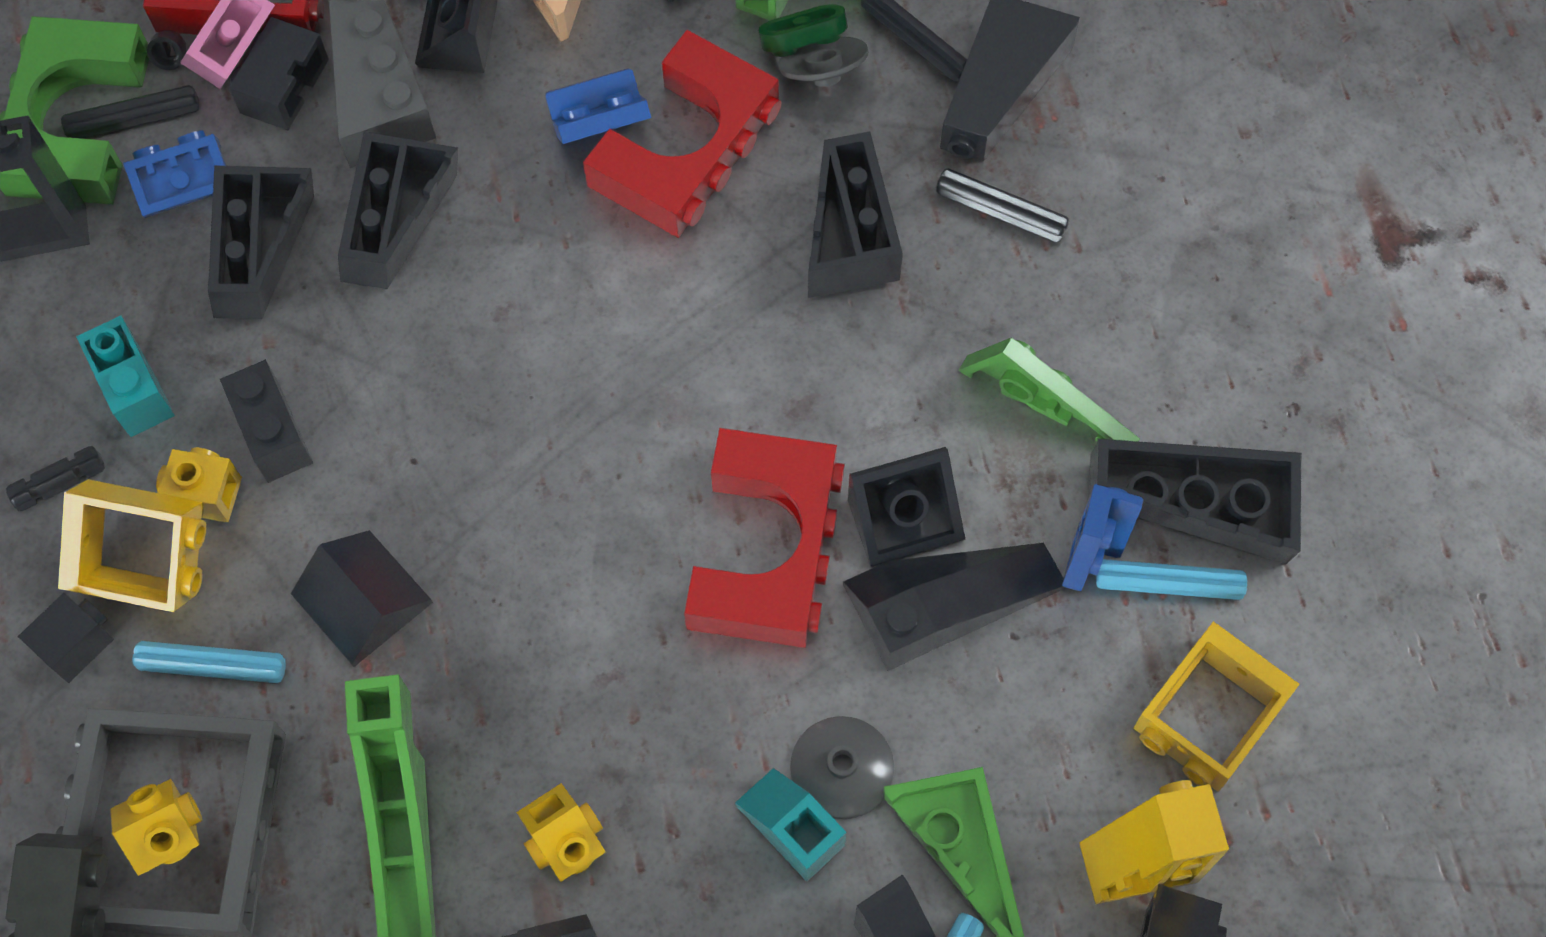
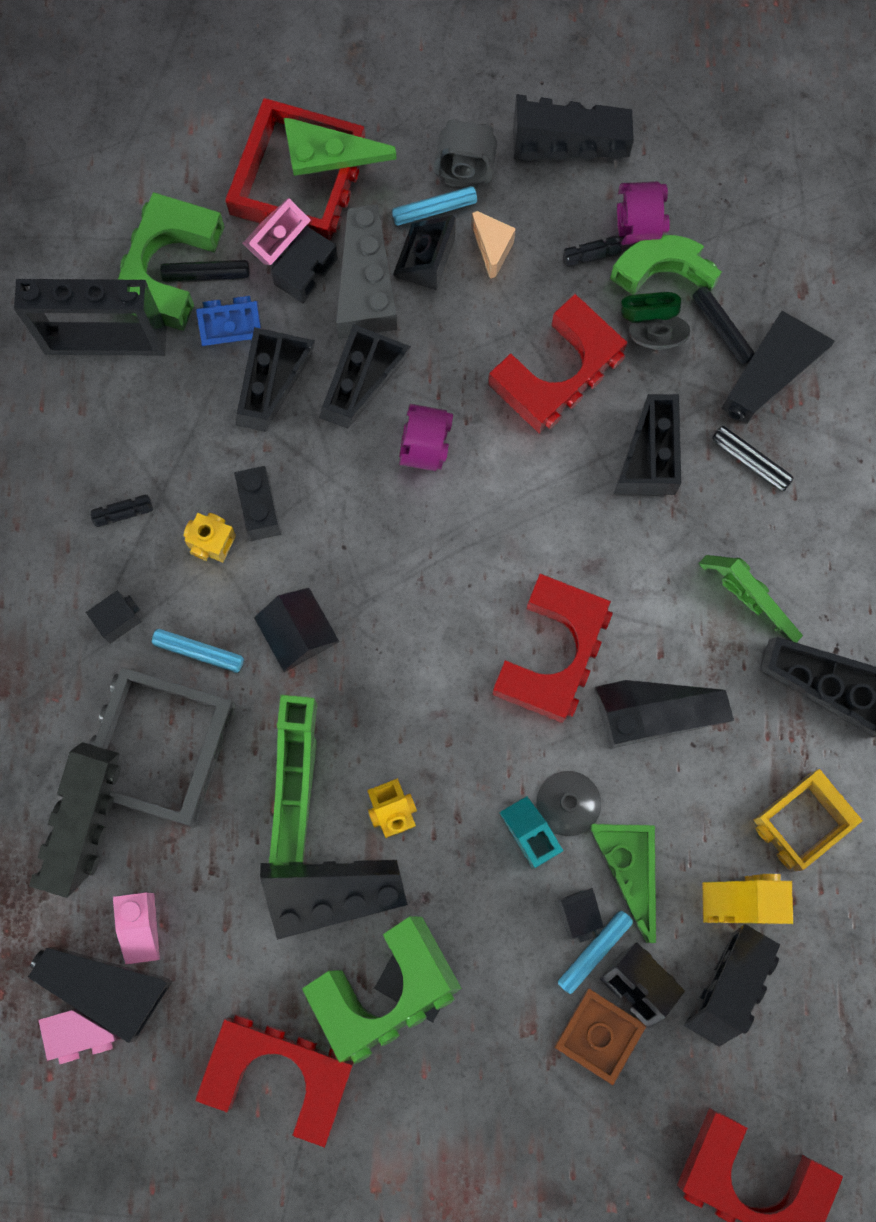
camera: 10 degrees right, 10 degrees up
yellow window [58,479,206,612] -> none
teal slope [76,315,175,437] -> none
yellow brick [110,779,203,876] -> none
black hinge [147,30,186,70] -> none
blue bracket [545,68,652,144] -> none
black slope [848,447,965,566] -> none
blue bracket [1062,484,1143,592] -> none
medium azure axle [1096,559,1247,600] -> none
none -> magenta brick [399,403,453,472]

